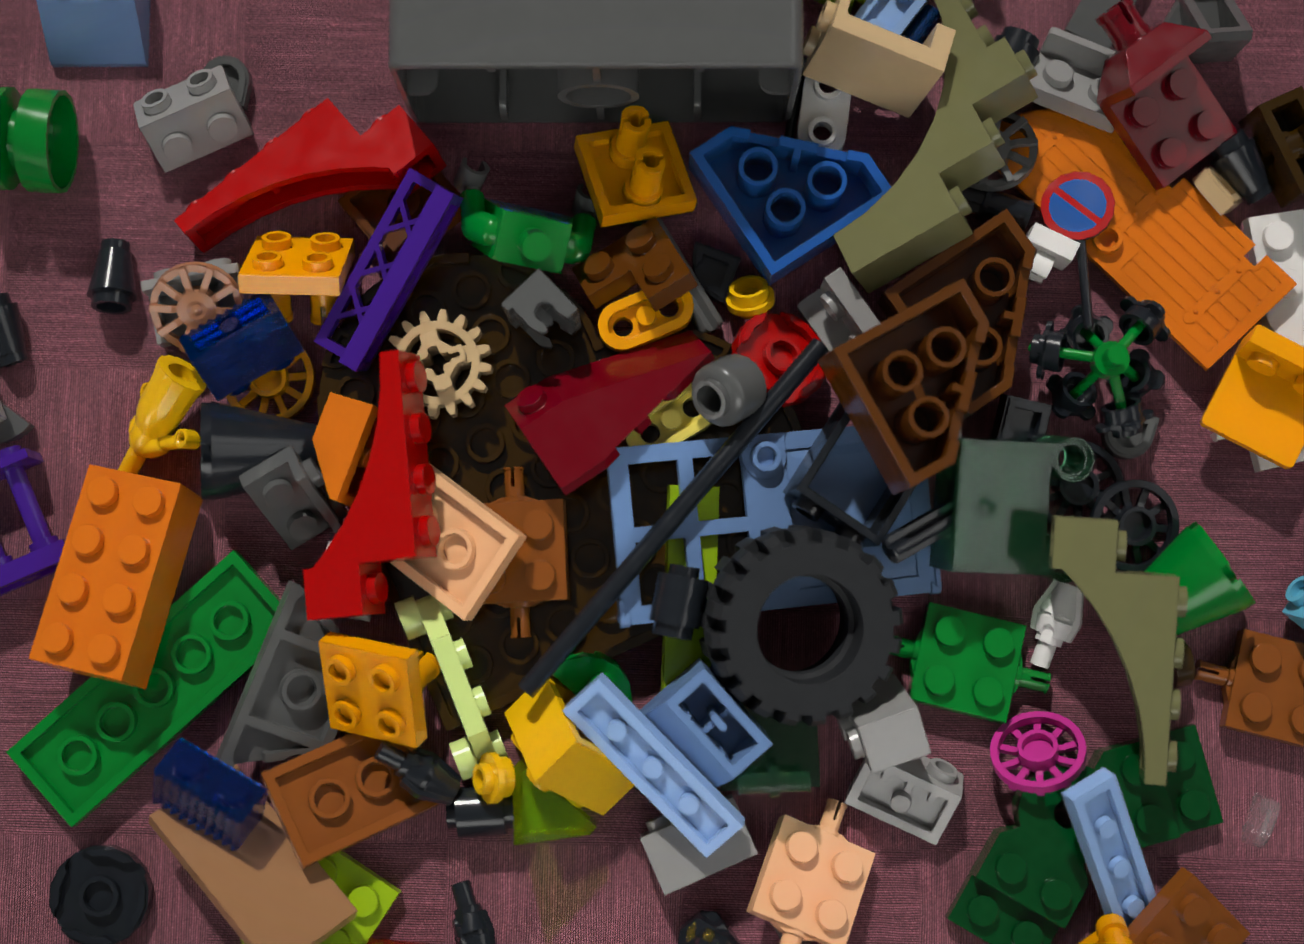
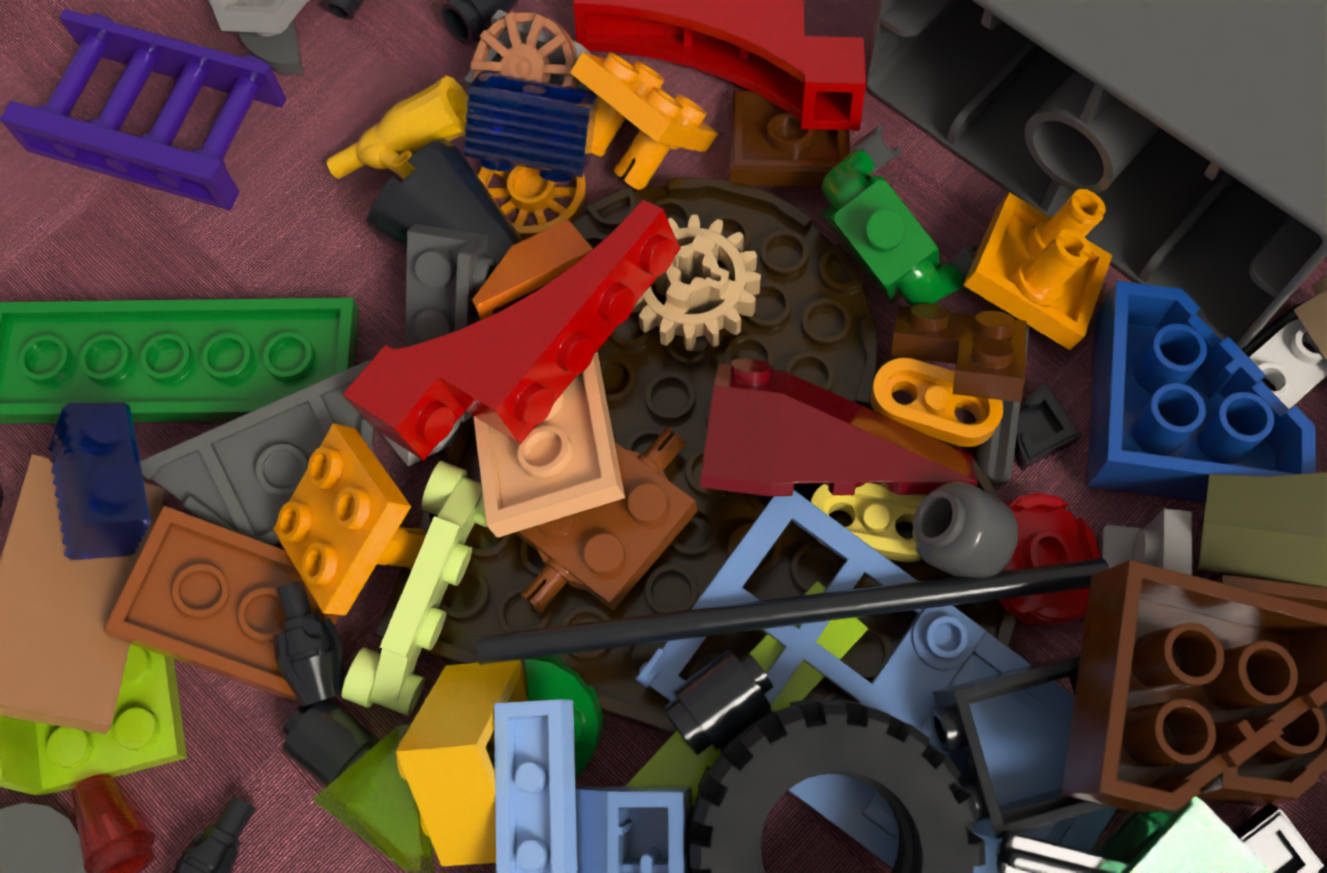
camera: 45 degrees right, 15 degrees down
orange brick [28,464,203,690] -> none
dark purple fence [313,168,464,372] -> none
yellow plate [472,752,515,804] -> none
dark grey hinge [501,269,582,349] -> none
yellow plate [726,275,775,319] -> none

